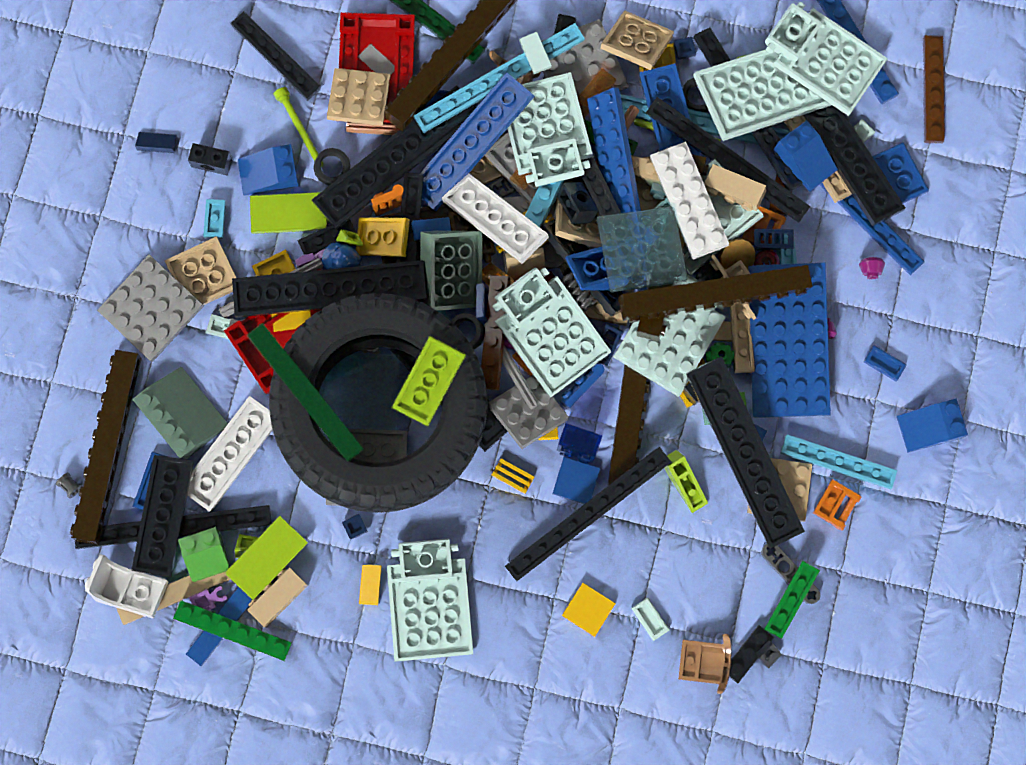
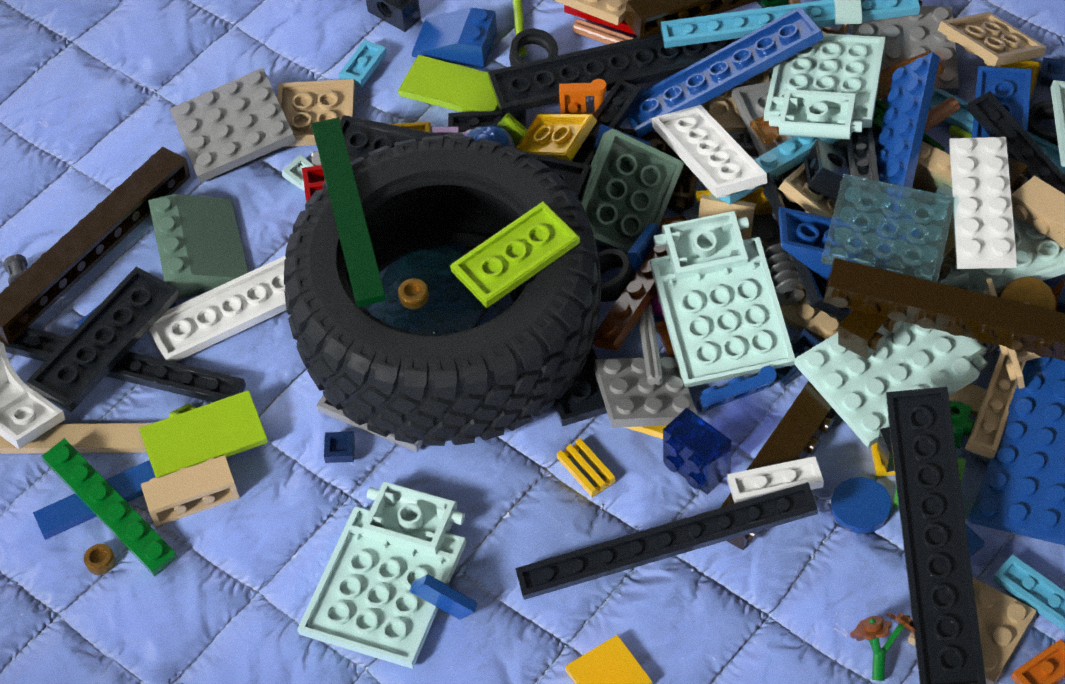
camera: 35 degrees right, 25 degrees down
bright green slope [178,527,230,582] -> none
medium lavender plate [189,585,228,610] -> none
yellow slope [359,565,382,606] -> none
blue tile [552,457,600,504] -> none
lime slope [664,450,708,513] -> none
none -> pearl gold tile [84,544,116,575]
none -> pearl gold tile [398,278,429,309]
none -> blue tile [409,574,478,620]
none -> white plate [727,456,824,504]
none -> blue tile [831,477,891,534]
none -> plant [850,612,916,681]

